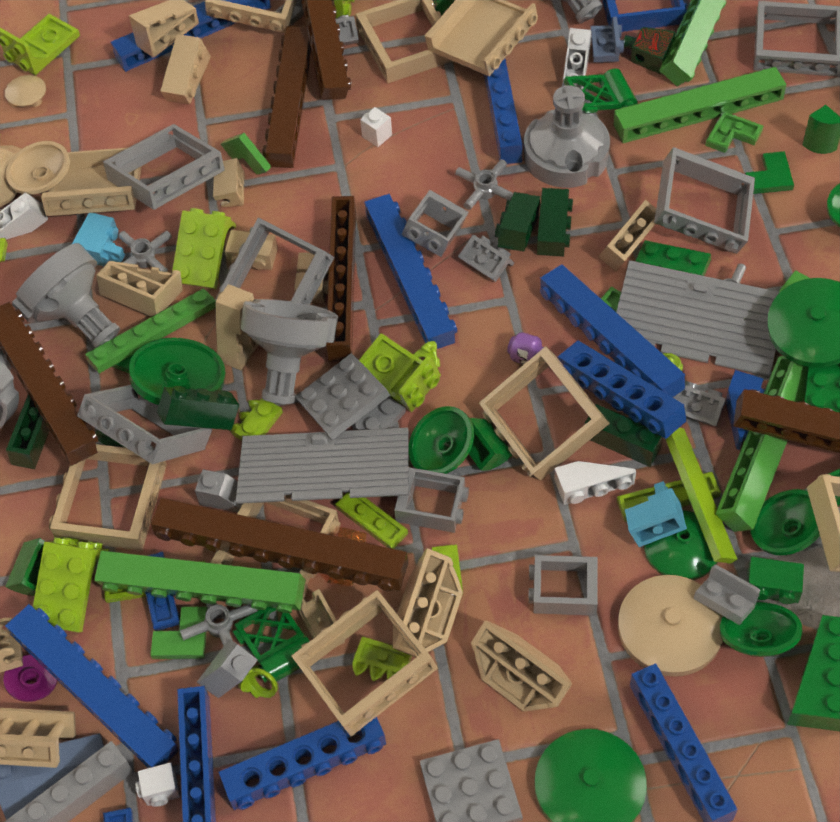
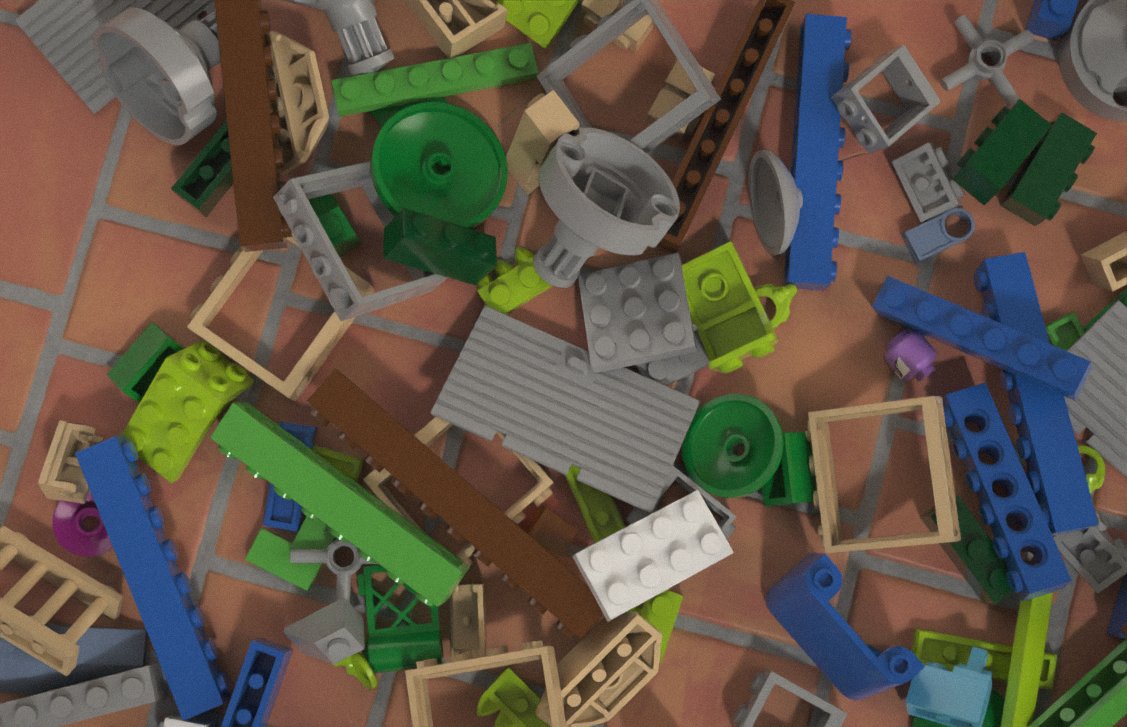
camera: 20 degrees right, 25 degrees up
light grey slope [195,469,242,513] -> none
white slope [554,461,636,505] -> none
none -> tan wedge [265,31,329,174]
none -> white plate [573,490,734,622]
none -> light grey dish [748,150,803,255]
none -> blue windscreen [765,553,925,700]
none -> blue brick [872,275,1092,401]
none -> sand blue piece [901,208,975,264]

